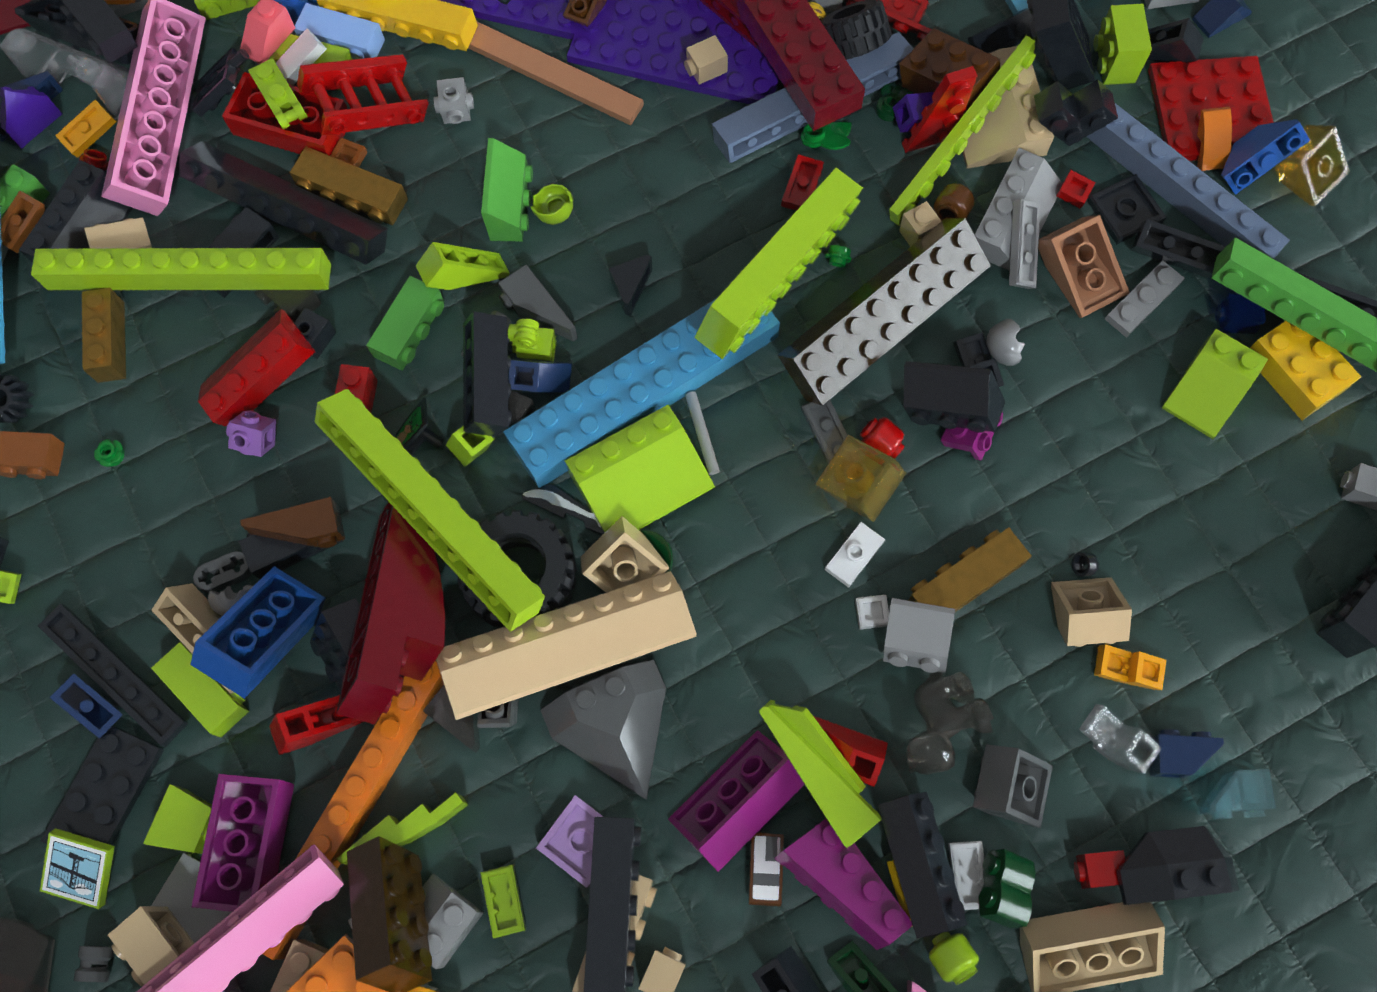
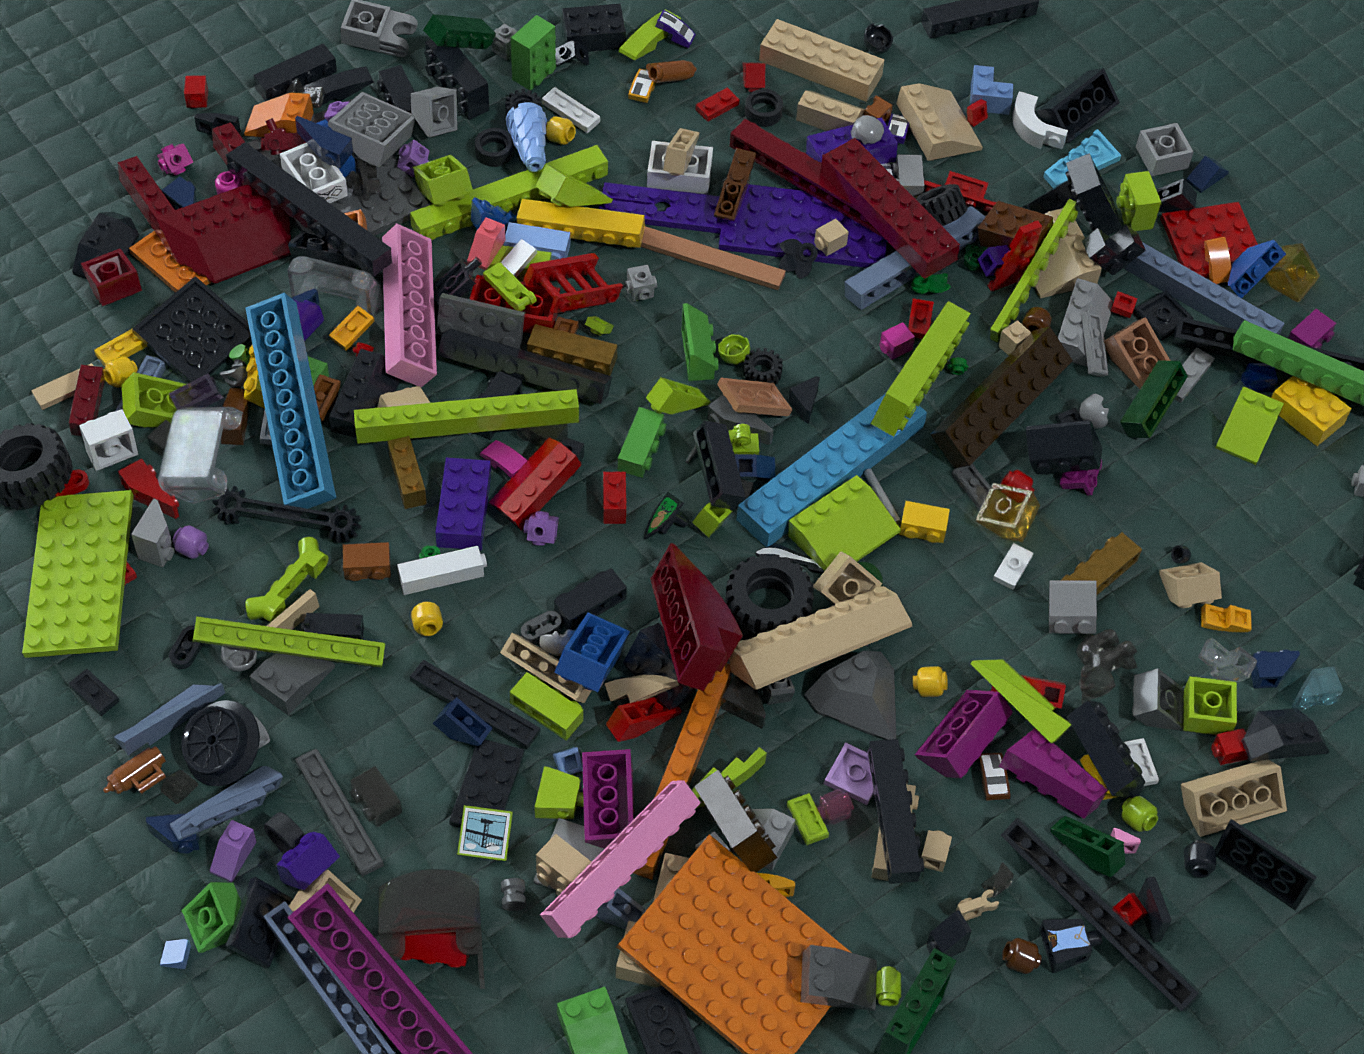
camera: 15 degrees left, 15 degrees down
reddish brown slope [240,497,345,548] -> none
lime brick [315,389,545,632] -> none
white tile [855,595,889,630] -> none
dark green brick [978,849,1035,928] -> none
none -> white brick [397,546,487,595]
none -> yellow head [411,602,443,636]
none -> dark purple brick [435,457,491,550]
none -> dark grey plate [436,293,525,349]
none -> dark pink slope [480,440,527,478]
none -> medium blue slope [553,747,583,775]
none -> lime plate [585,316,614,336]
none -> tan slope [605,675,679,703]
none -> nougat plate [717,378,792,416]
none -> black tyre [743,348,783,385]
none -> black plate [779,239,818,279]
none -> clear pink head [817,789,854,825]
none -> dark pink brick [880,322,915,360]
none -> yellow brick [899,501,950,543]
none -> yellow head [913,666,948,697]
none -> dark green brick [1120,360,1188,439]
none -> lime brick [1183,676,1237,735]
none -> magenta brick [1288,309,1336,349]

